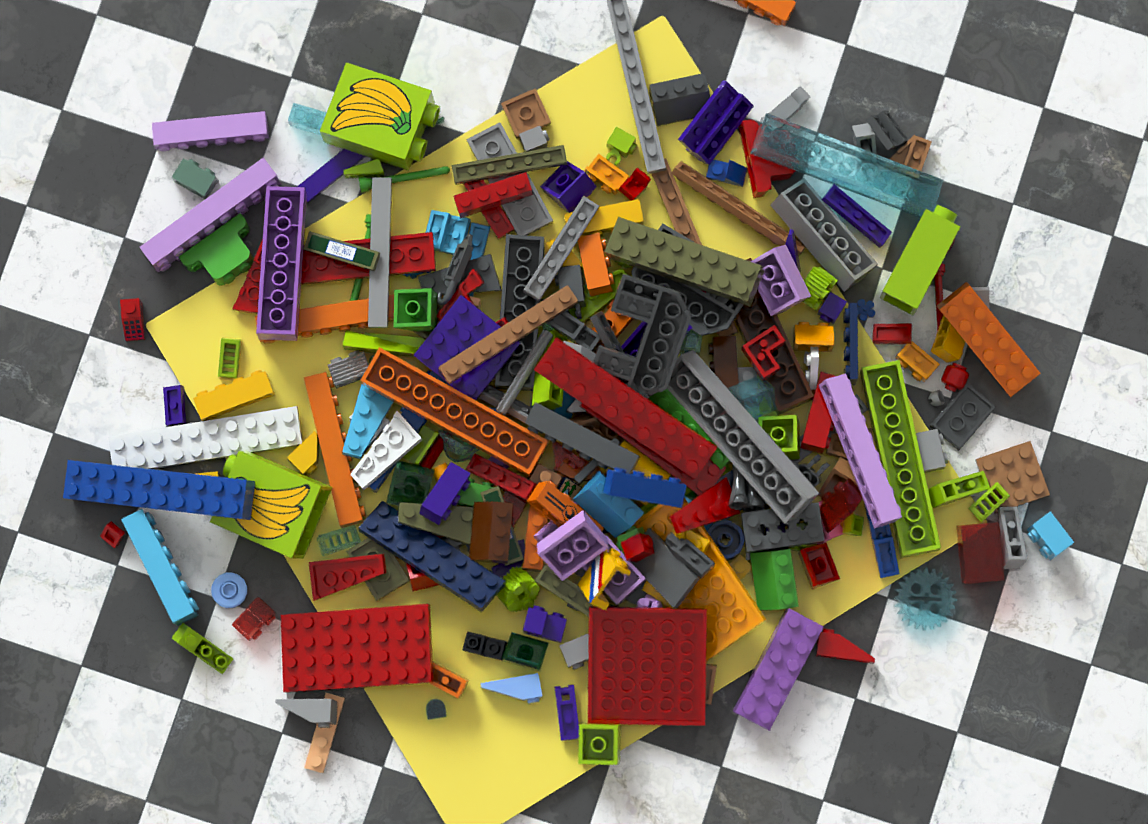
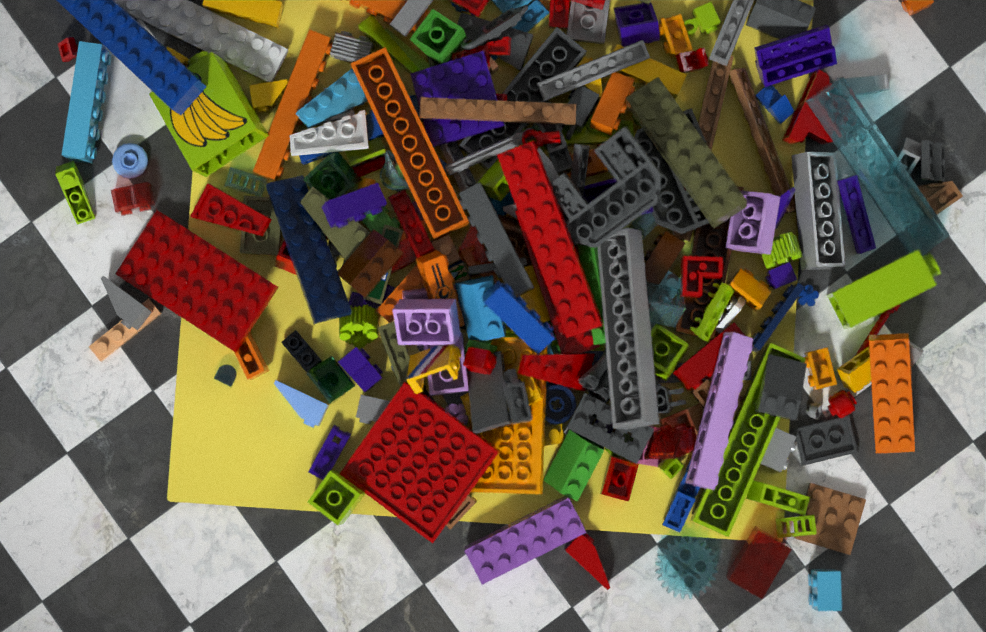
camera: 30 degrees right, 5 degrees up
red tile [873,323,912,344] -> none
light grey slope [998,507,1027,569] -> none
none -> red pin [522,129,560,147]
none -> lime plate [690,282,734,342]
none -> dark grey slope [755,354,807,420]

